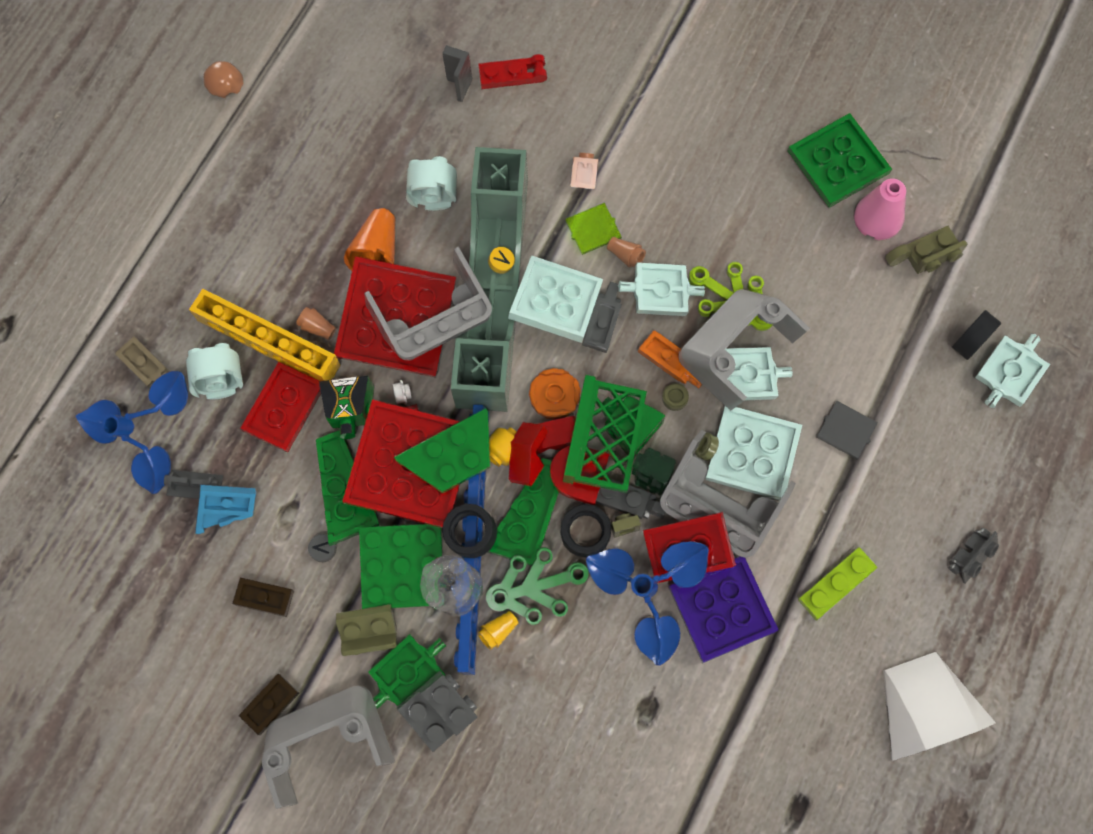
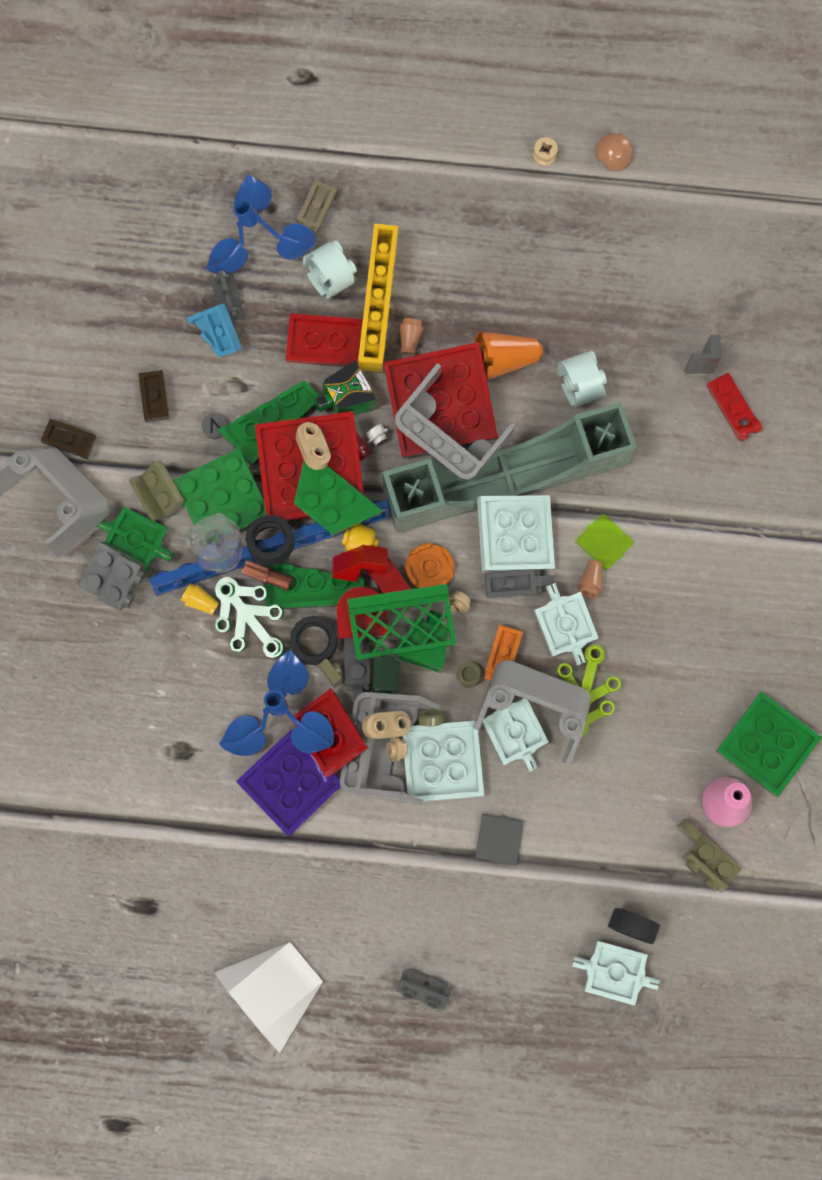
camera: 60 degrees right, 5 degrees up
yellow tile [488,247,515,274] -> none
bracket [570,153,598,189] -> none
lime plate [798,547,878,621] -> none
none -> copper axle [242,561,293,591]
none -> tan plate [296,422,331,470]
none -> tan plate [362,711,411,739]
none -> tan plate [386,737,407,762]
none -> tan plate [448,591,471,614]
none -> tan wheel [533,137,558,167]

